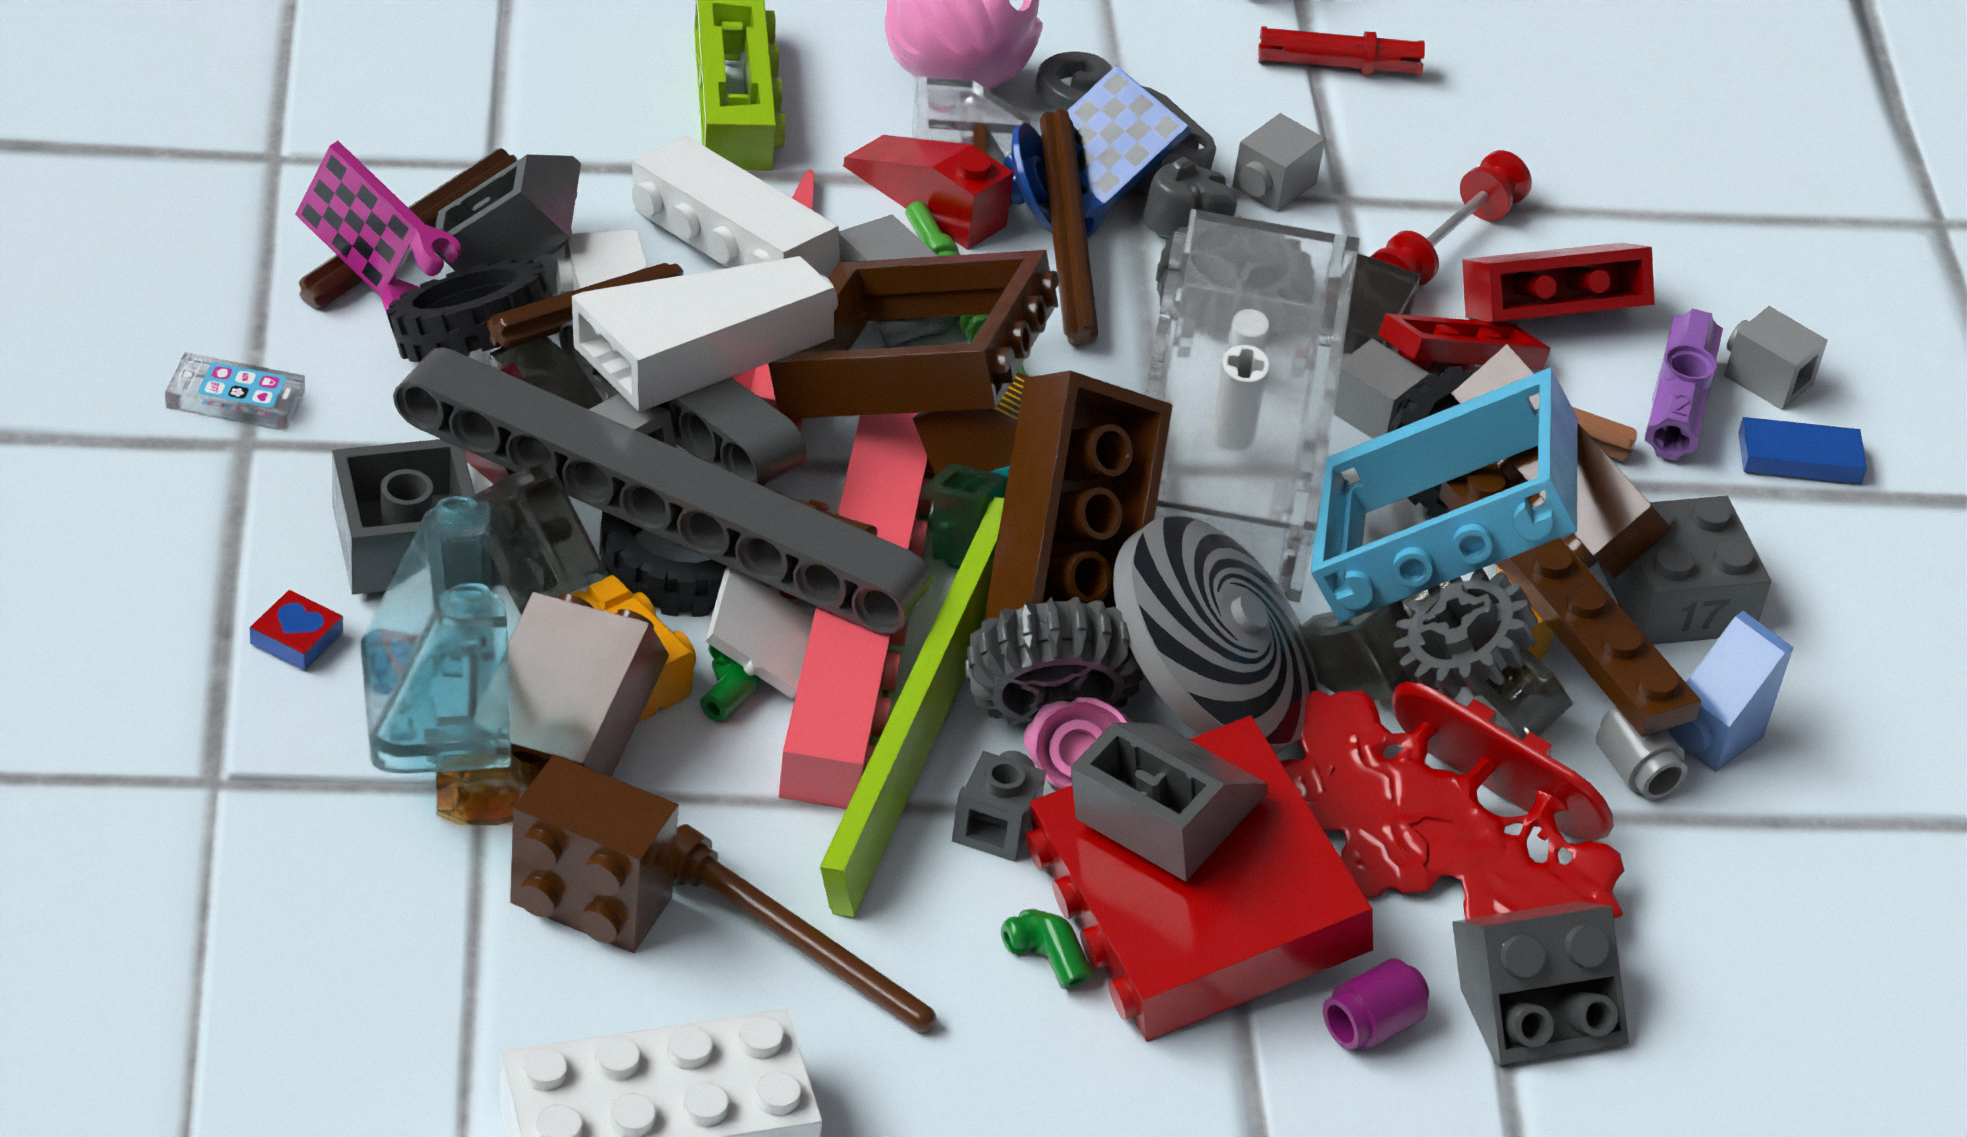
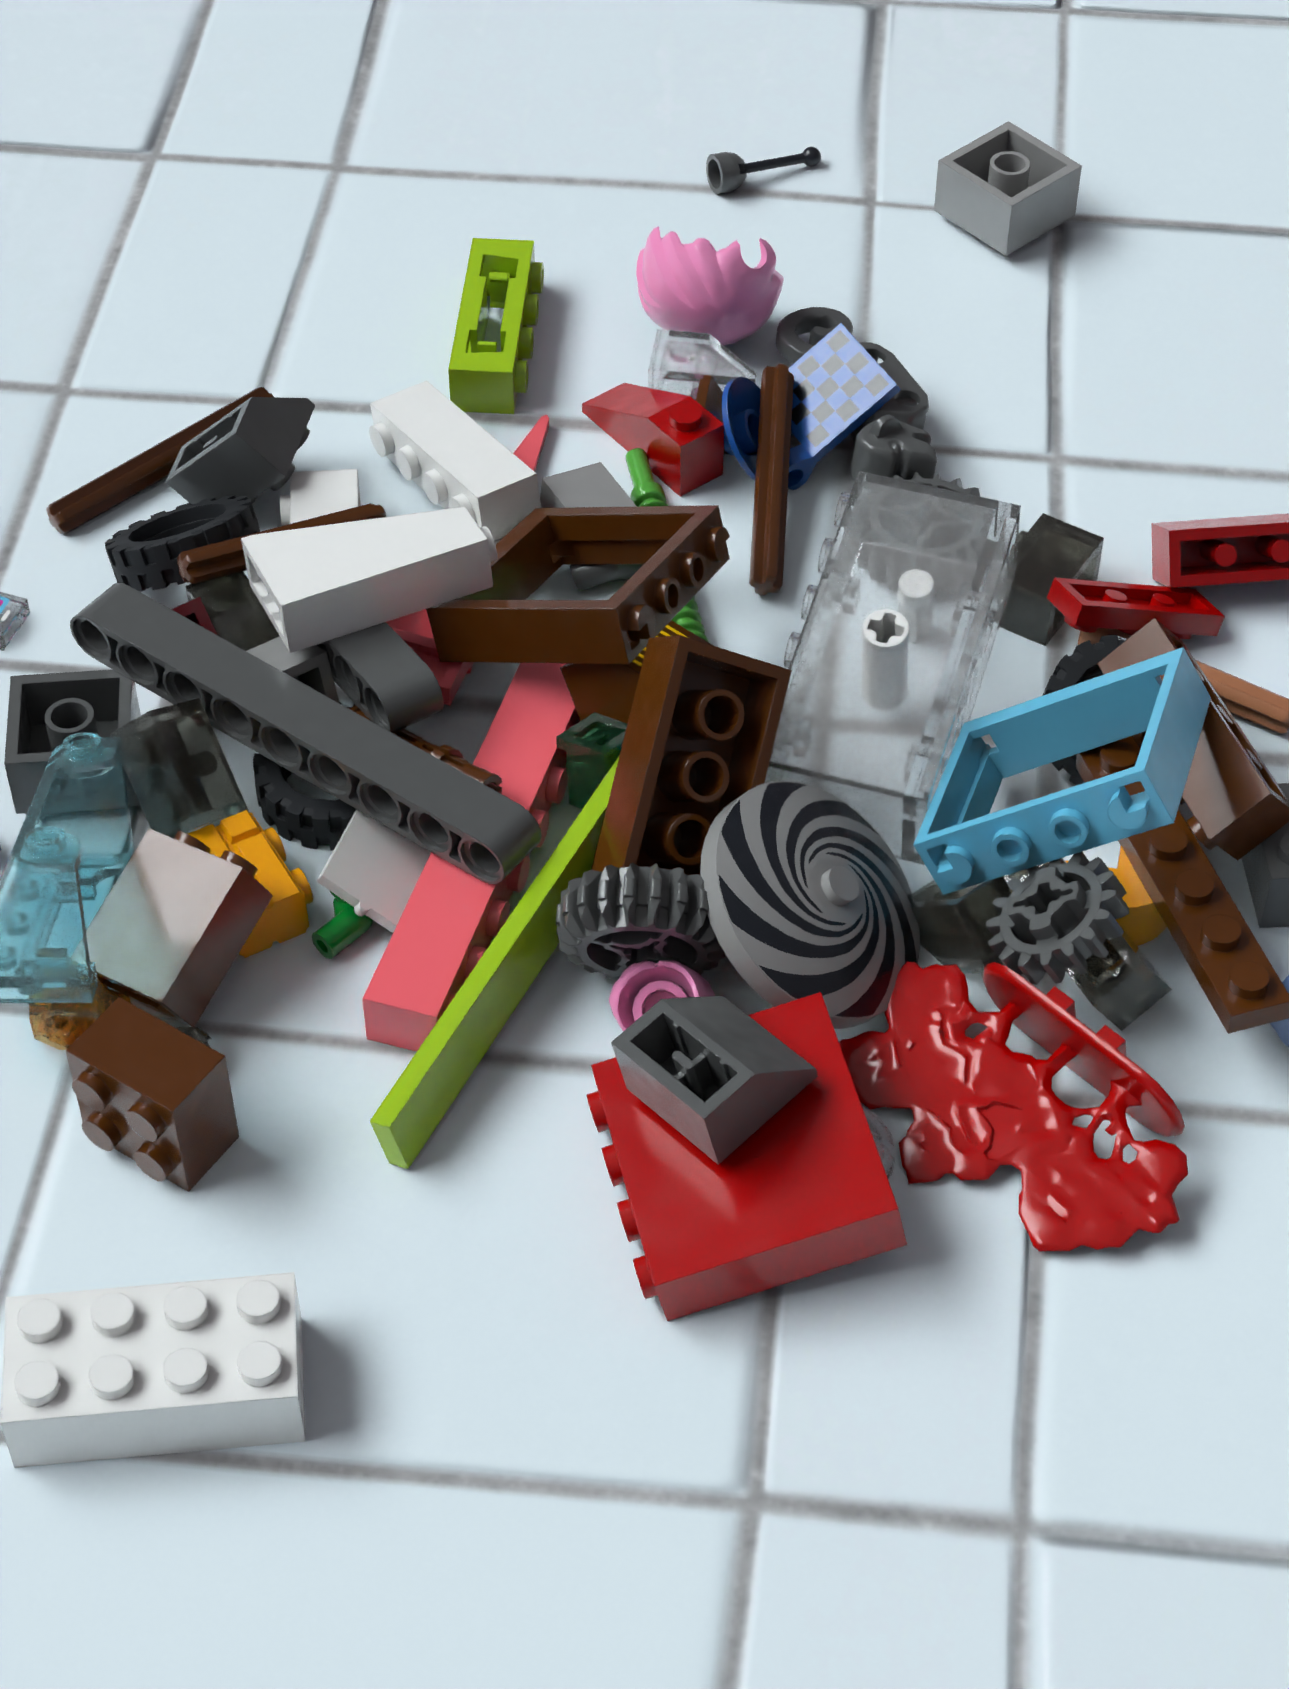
camera: 15 degrees right, 5 degrees up
dark pink flag [295,140,461,314] -> none
reddish brown piece [673,824,936,1033] -> none
dark grey brick [952,751,1046,862] -> none
green arm [1001,908,1093,989] -> none
light grey brick [1232,113,1326,212] -> none
red pin [1258,26,1425,75] -> none
magenta brick [1323,958,1429,1050] -> none
light grey brick [1327,338,1430,439] -> none
red axle [1365,150,1532,304] -> none
dark grey slope [1452,901,1629,1065] -> none
light grey brick [1596,707,1688,800] -> none

